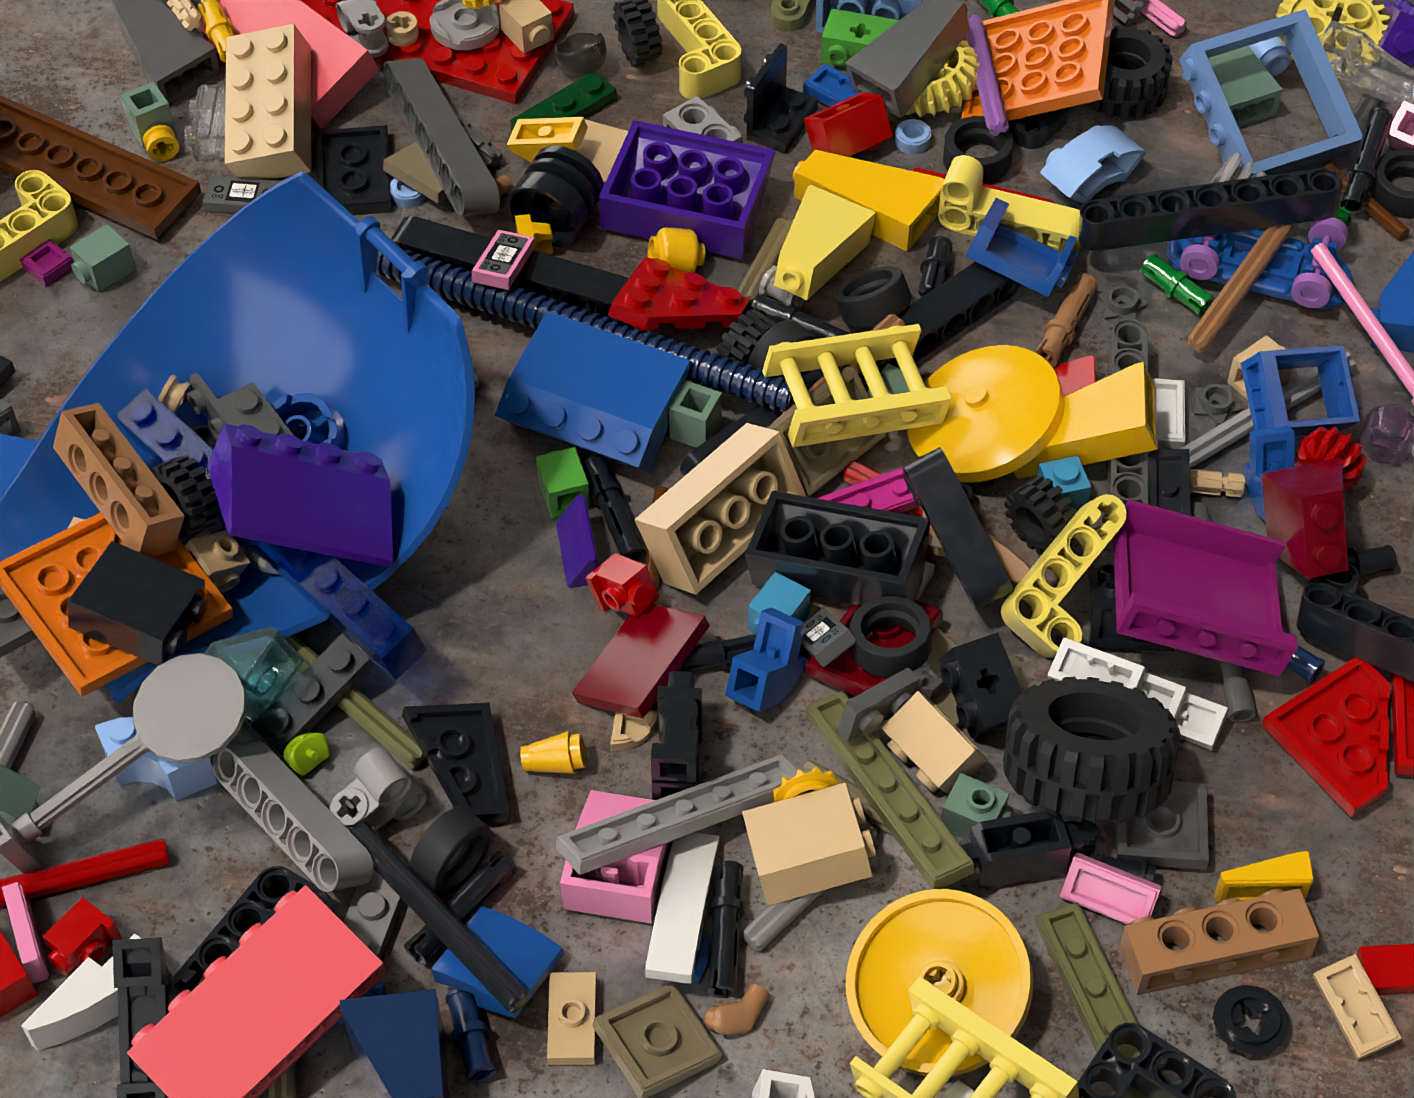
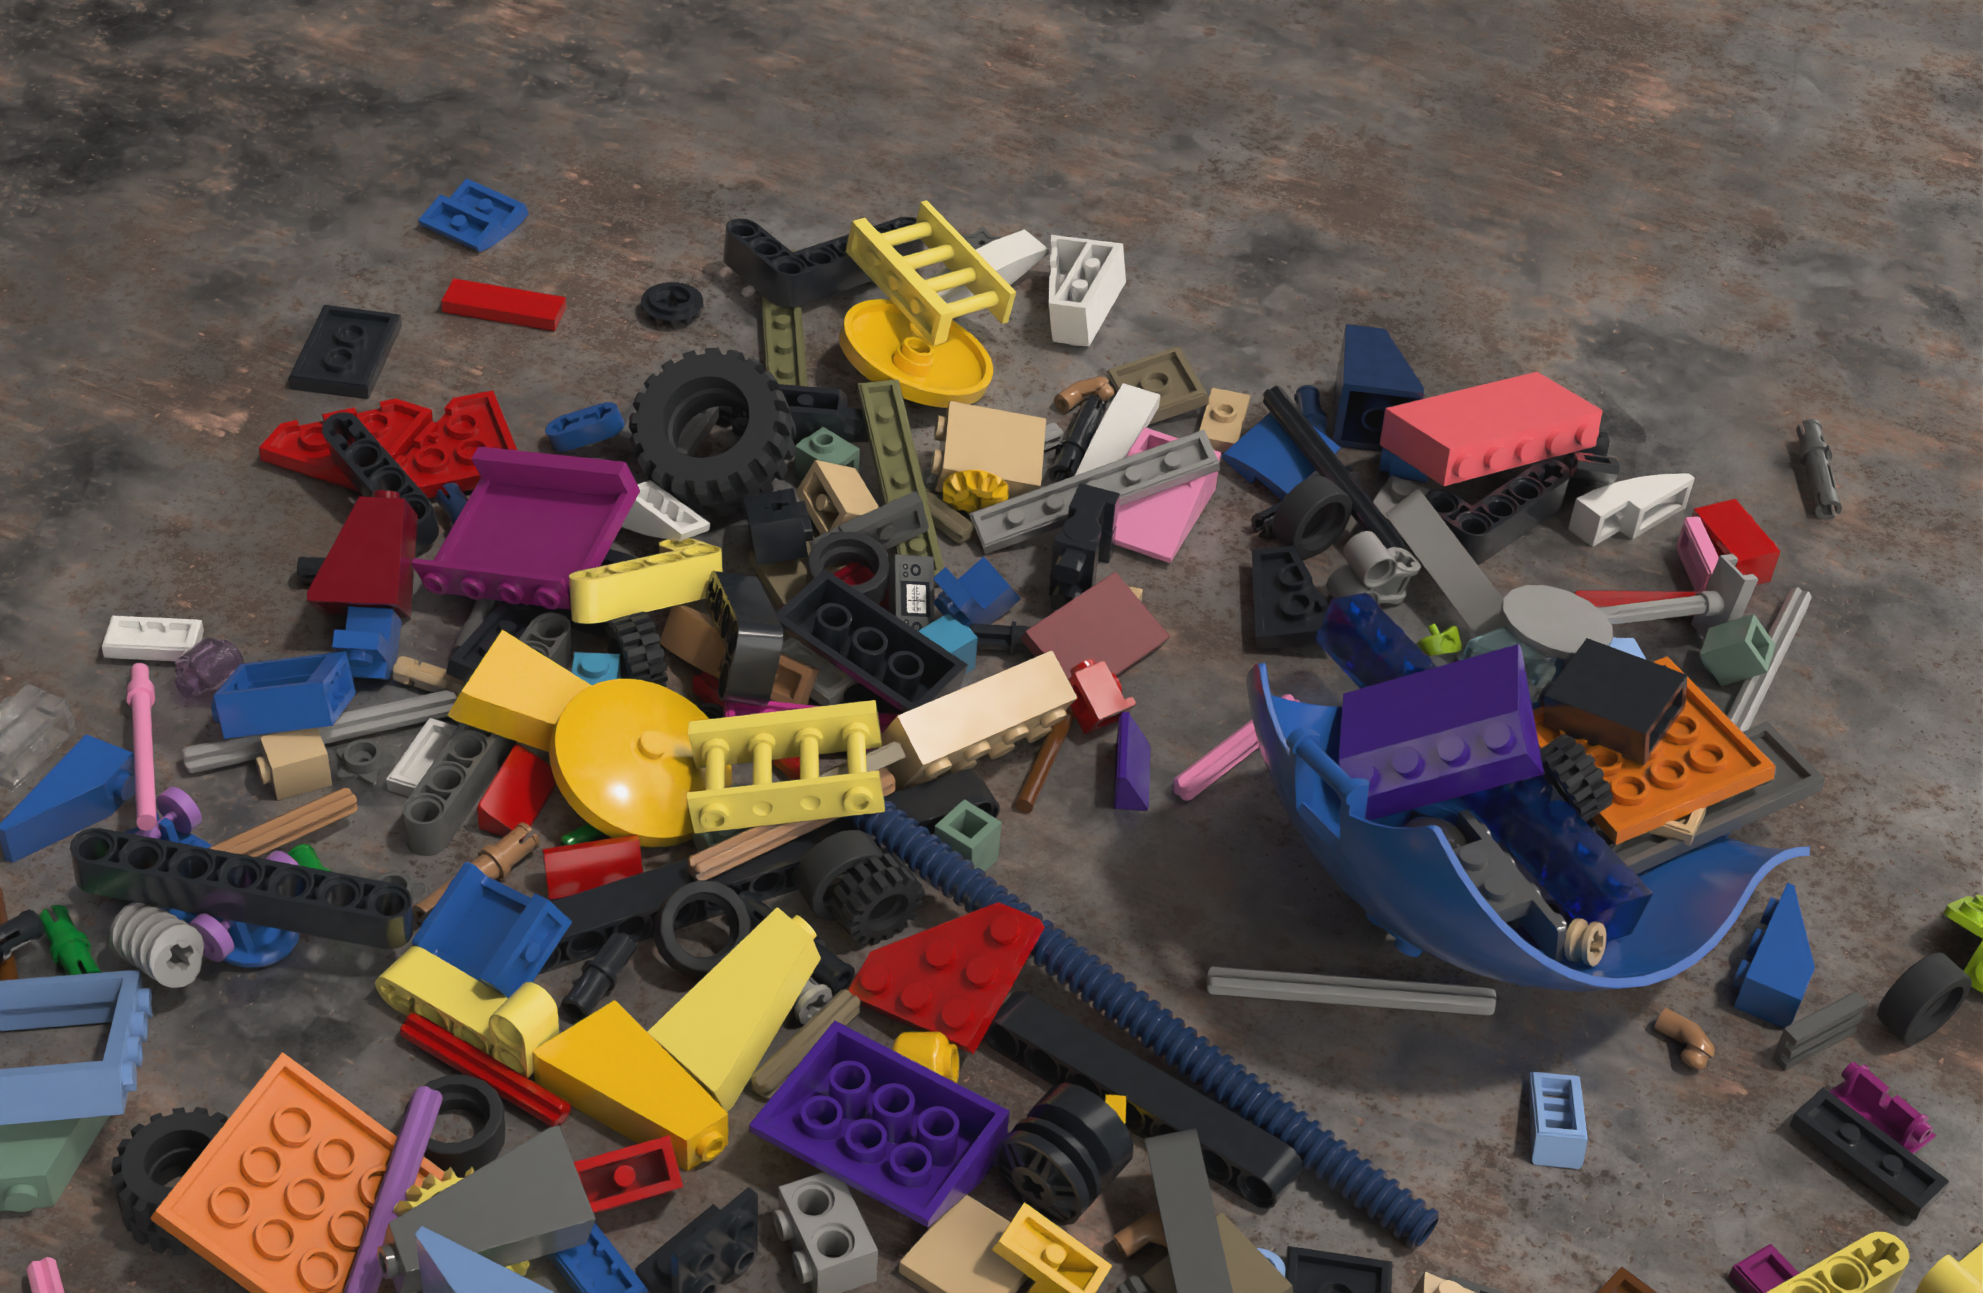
camera: 170 degrees left, 10 degrees down
red brick [43,897,122,976] -> none
medium nougat brick [53,403,185,557] -> none
sand green brick [70,224,136,293] -> none
tile [472,230,534,290] -> none
blue slope [494,311,692,474] -> none
yellow cone [520,731,587,774] -> none
bright green brick [536,447,590,518] -> none
black pin [582,455,646,562] -> none
light blue brick [1040,125,1146,204] -> none
medium nougat brick [1119,888,1320,995] -> none
yellow slope [1214,851,1313,903] -> none
red gear [1294,426,1368,491] -> none
tan plate [1312,954,1402,1061] -> none
none -> red tile [542,835,643,900]
none -> blue beam [545,402,625,452]
none -> bright pink axle [1172,694,1300,801]

